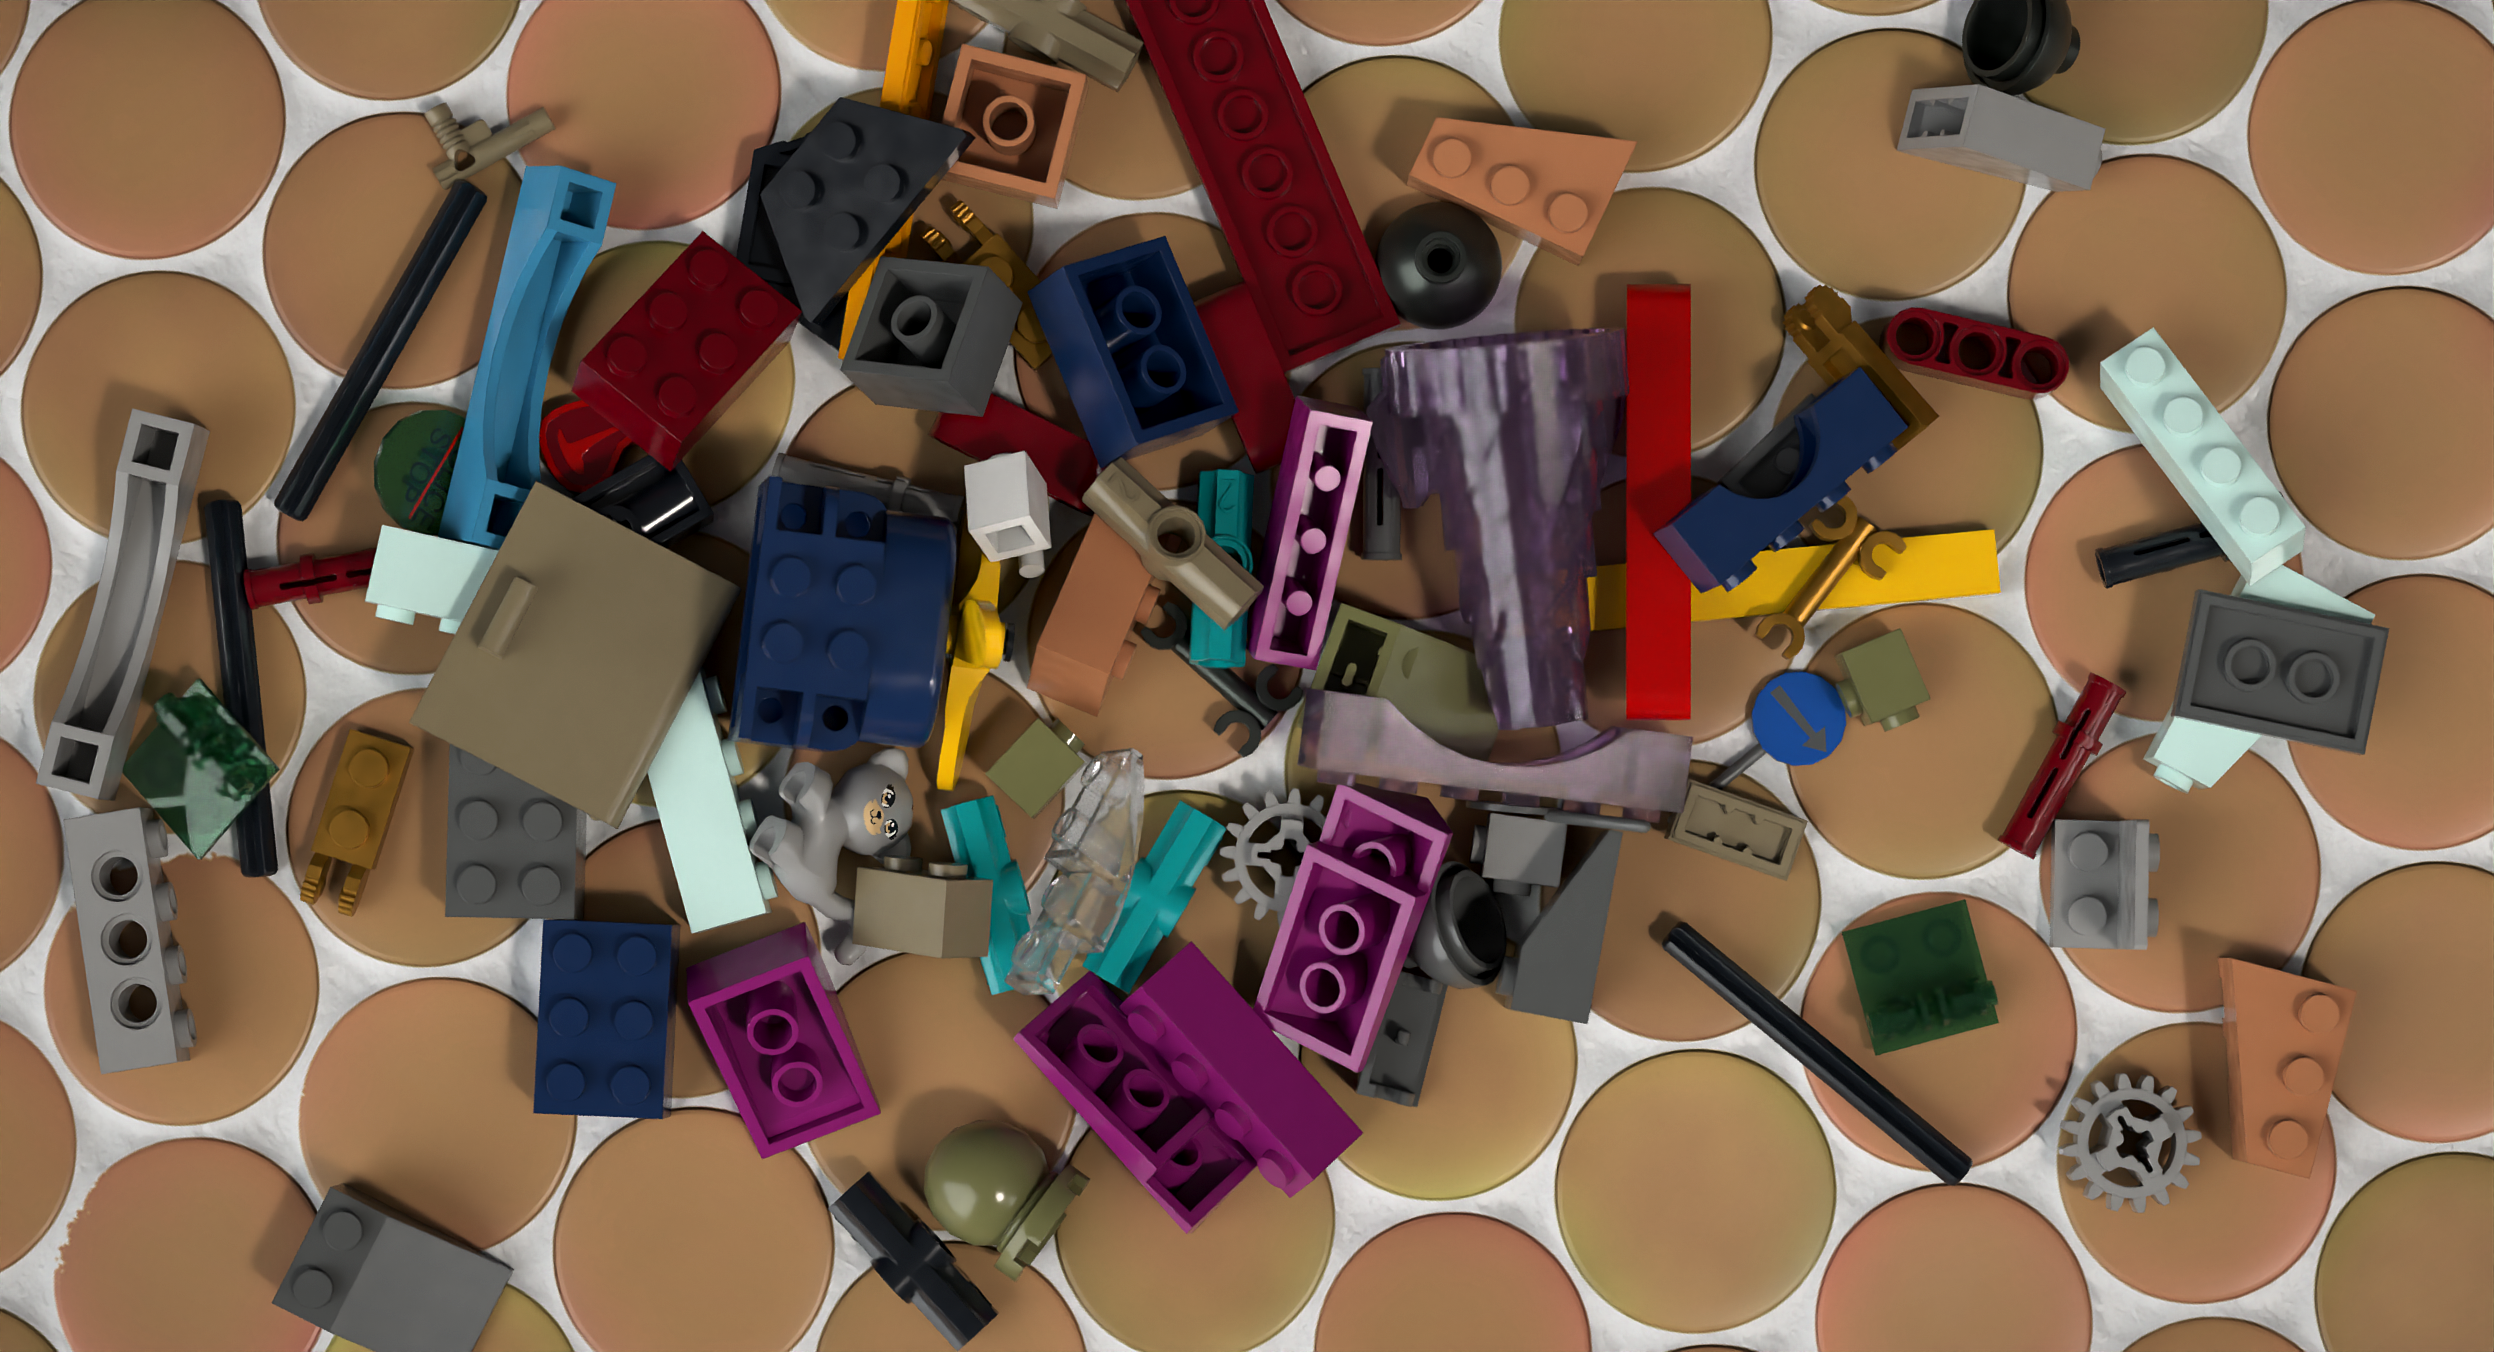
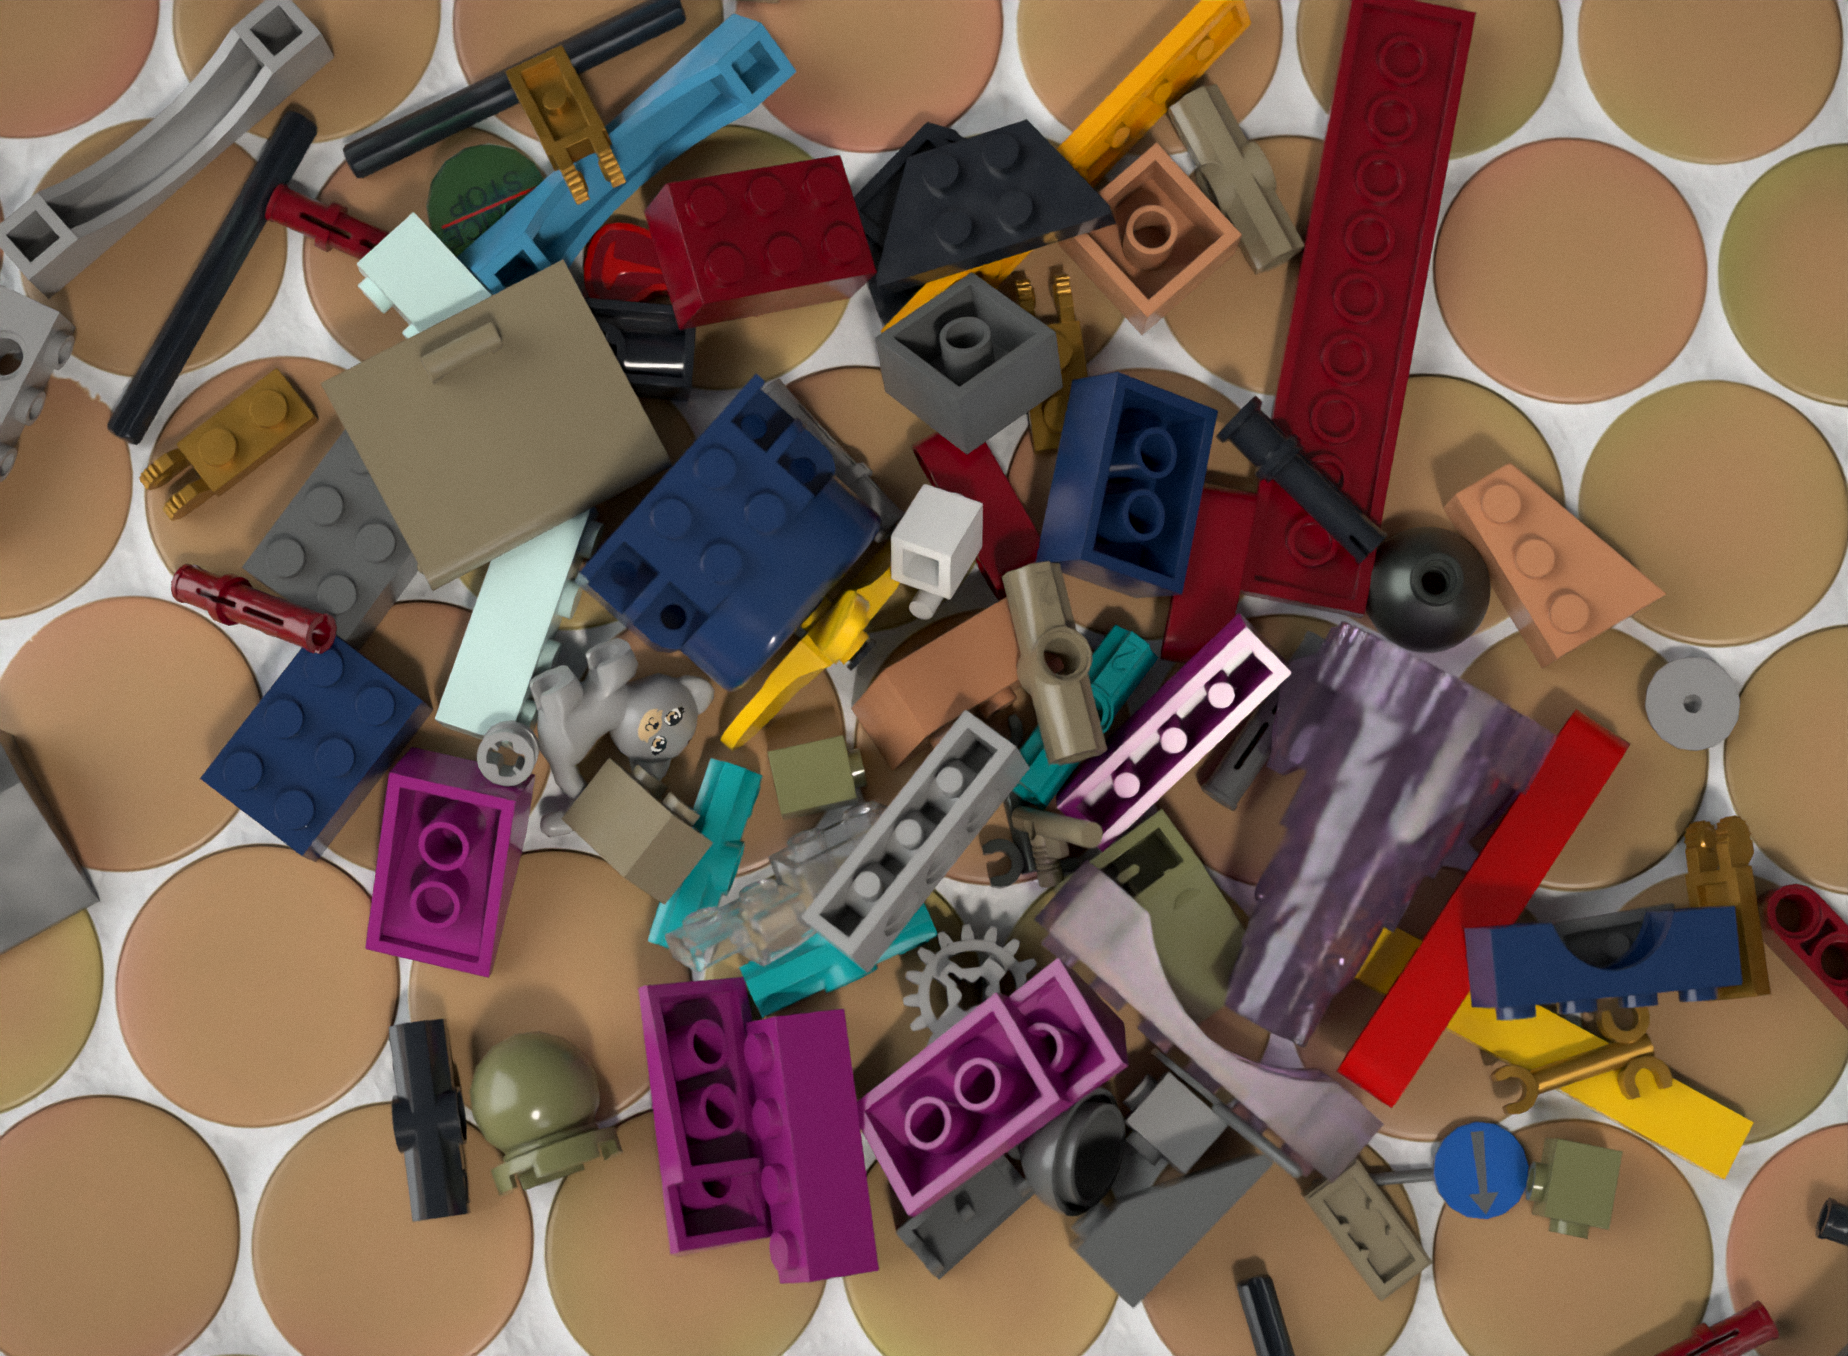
camera: 30 degrees right, 5 degrees down
clear green hinge [122,679,280,860] -> none
none -> dark red pin [171,563,337,654]
none -> light grey bush [476,720,540,786]
none -> pearl gold hinge [505,45,626,205]
none -> light grey brick [801,710,1029,973]
none -> dark tan hose [1011,806,1103,888]
none -> black pin [1216,396,1388,564]
none -> light grey piece [1645,656,1740,751]

